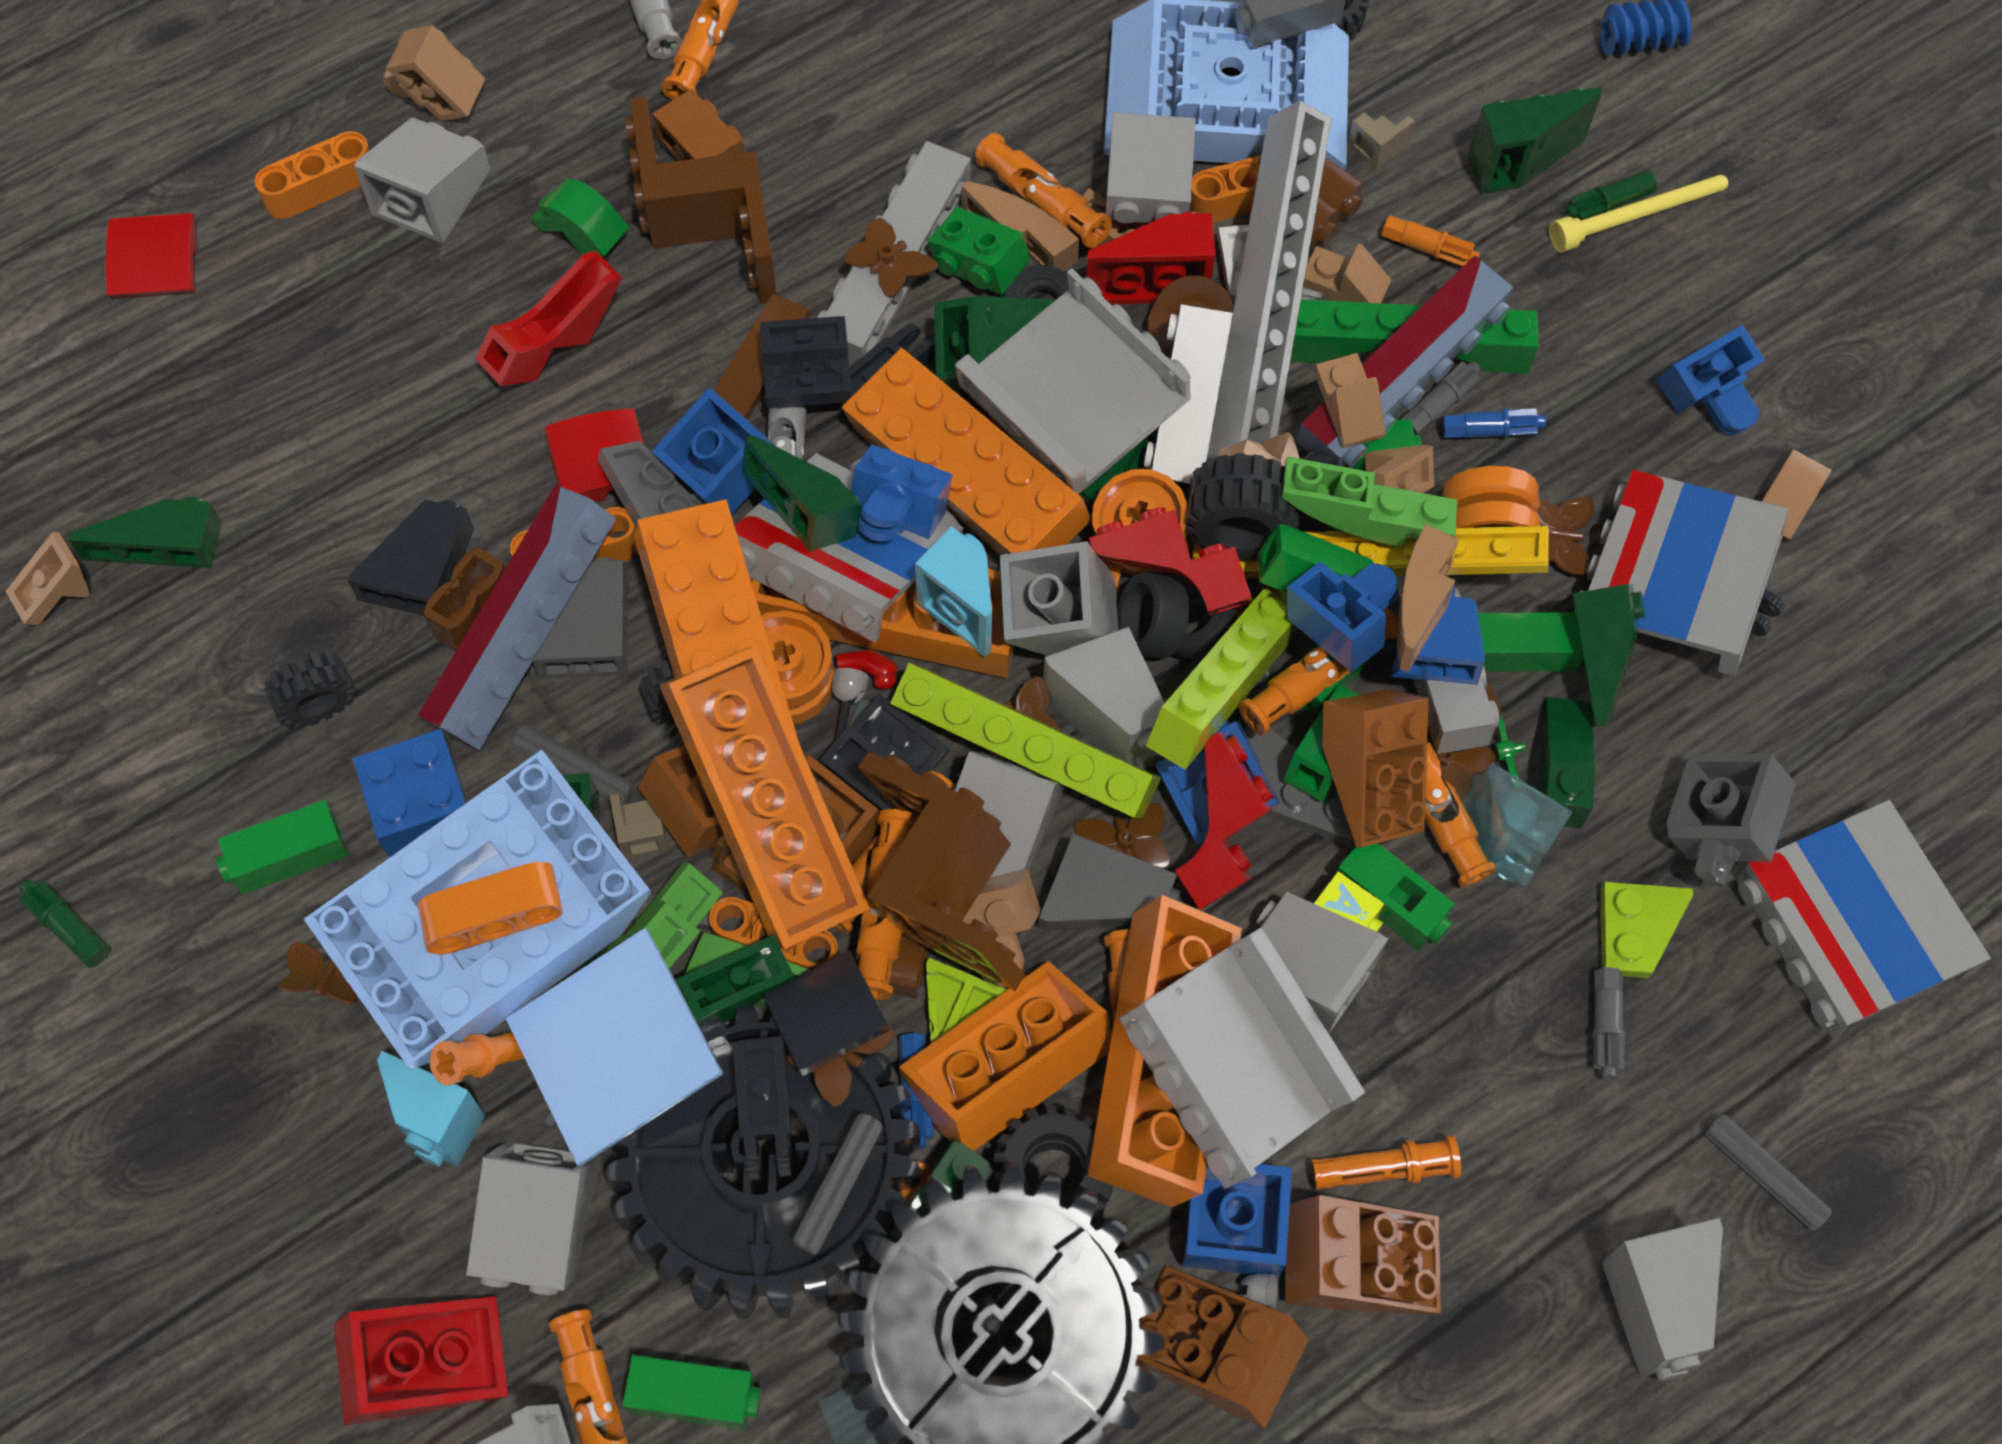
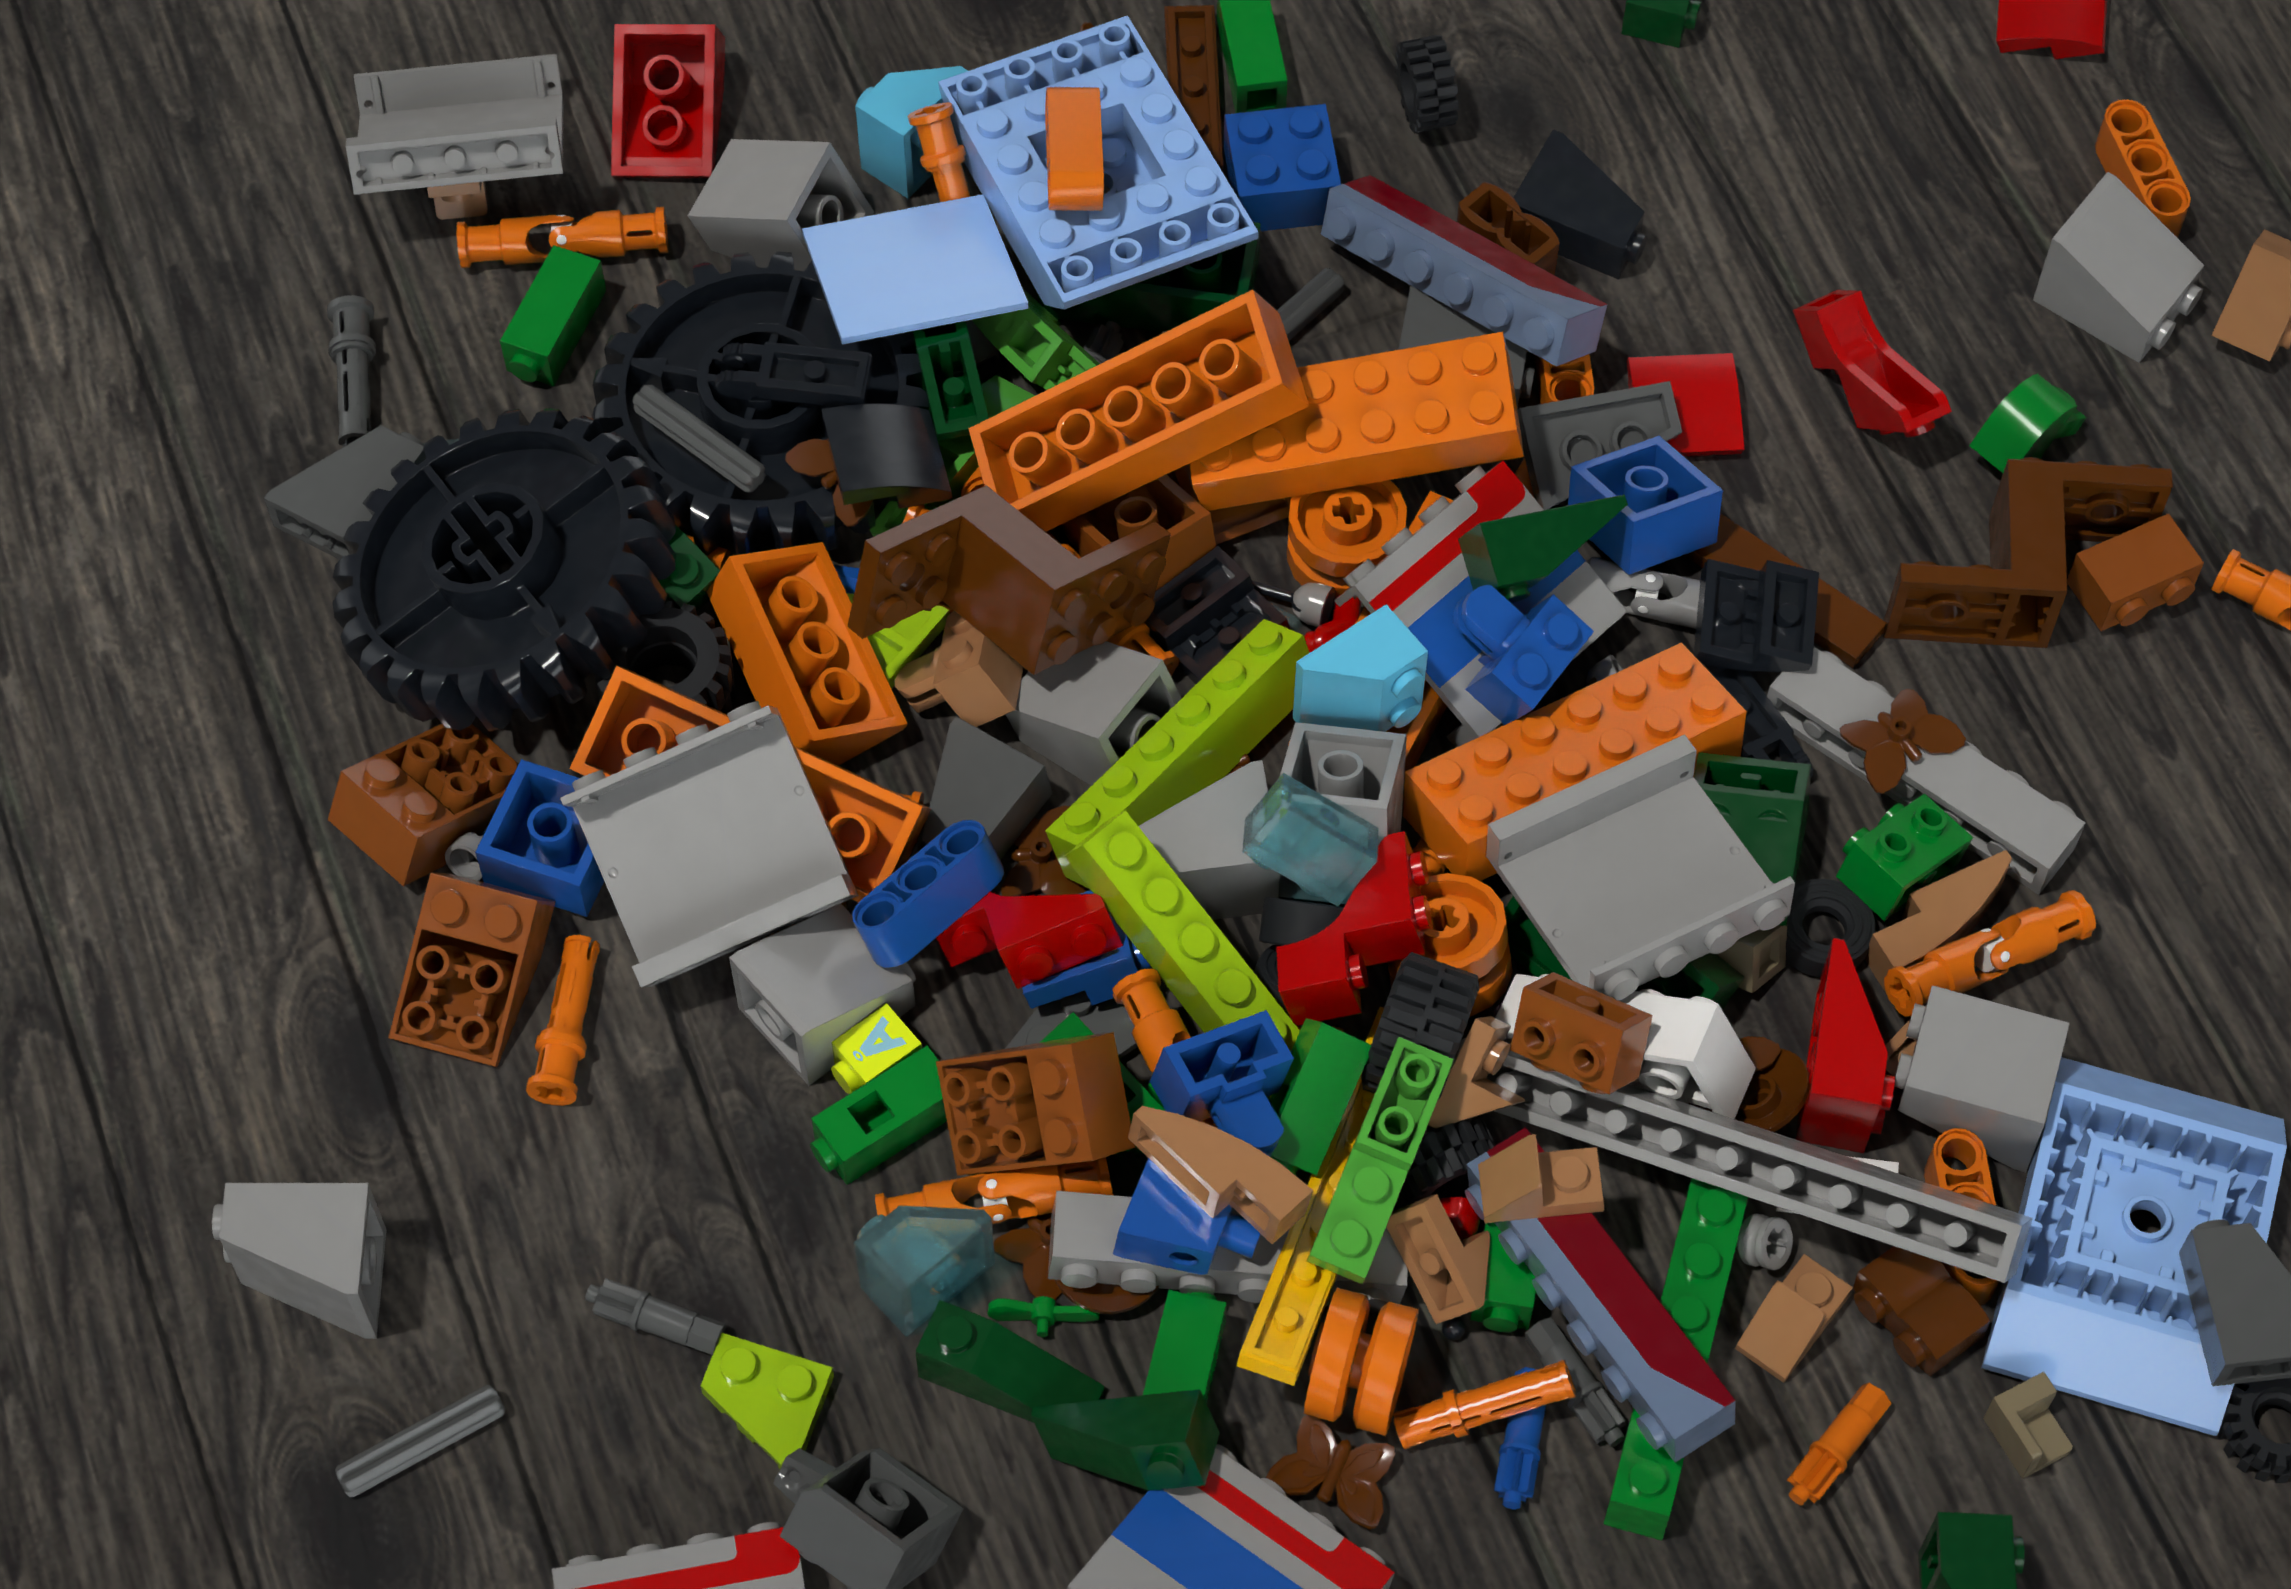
camera: 105 degrees right, 5 degrees down
none -> blue beam [852,820,1004,968]
none -> reddish brown tile [1164,5,1223,172]
none -> clear light blue brick [1242,773,1379,907]
none -> orange pin [1393,1359,1576,1450]
none -> dark orange brick [1510,972,1653,1095]

